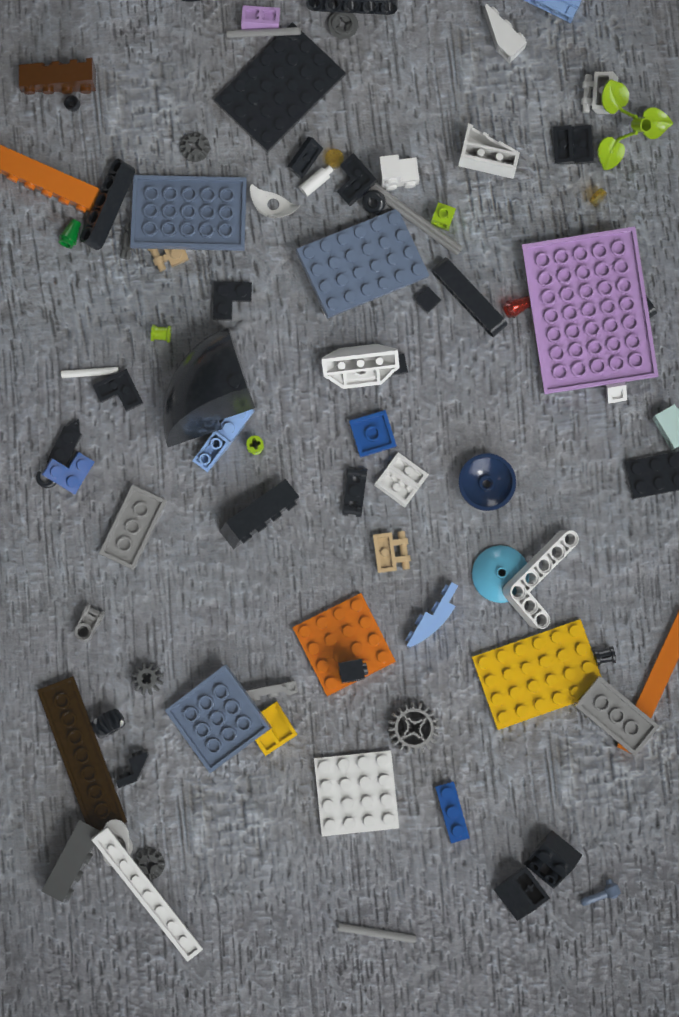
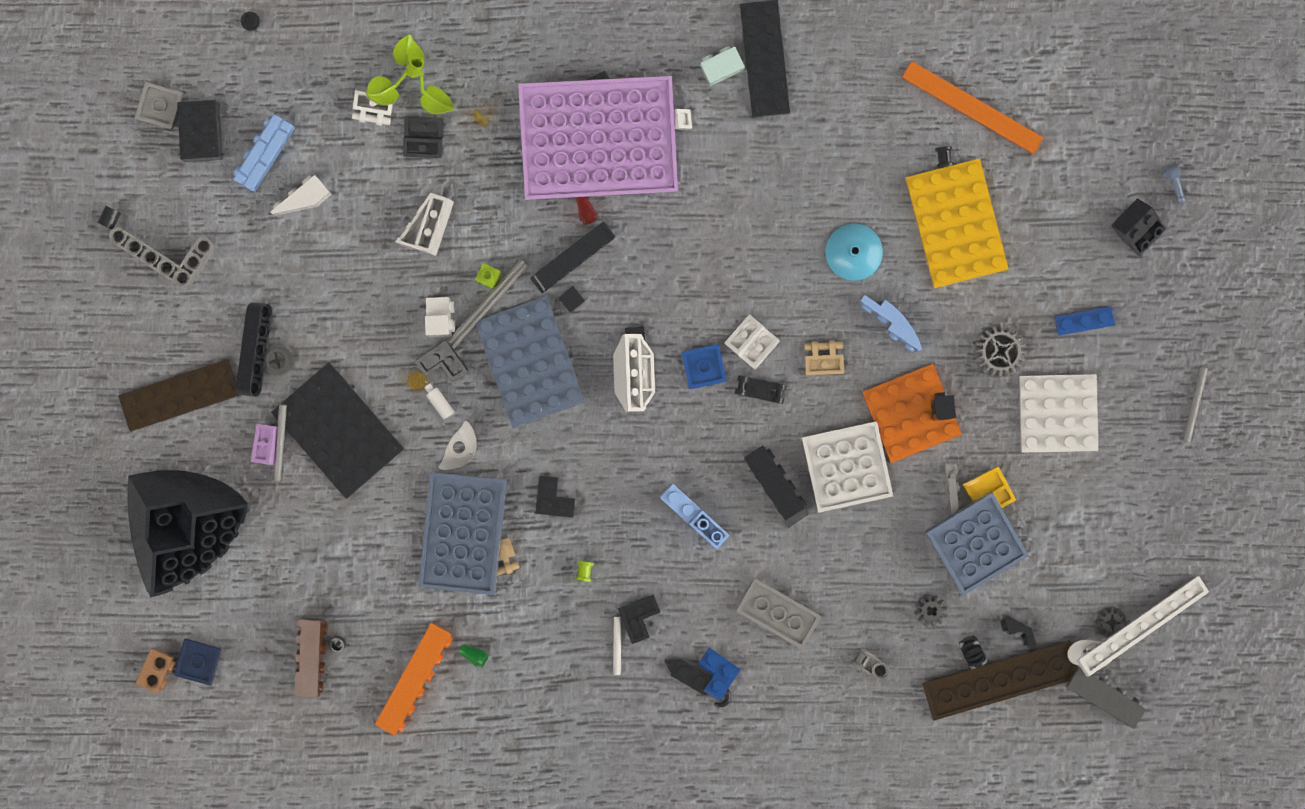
camera: 80 degrees left, 5 degrees up
black beam [80,159,135,250] -> none
dark grey axle [120,222,132,260] -> none
black brick [163,328,255,447] -> none
dark grey gear [180,132,210,162] -> none
lime bush [246,435,264,455] -> none
black plate [287,136,324,179] -> none
black piece [362,190,386,215] -> none
dark blue dish [458,453,516,511] -> none
black slope [493,866,550,921] -> none
white beam [503,530,579,629] -> none
light grey plate [575,676,660,756] -> none
none -> white plate [802,421,893,513]

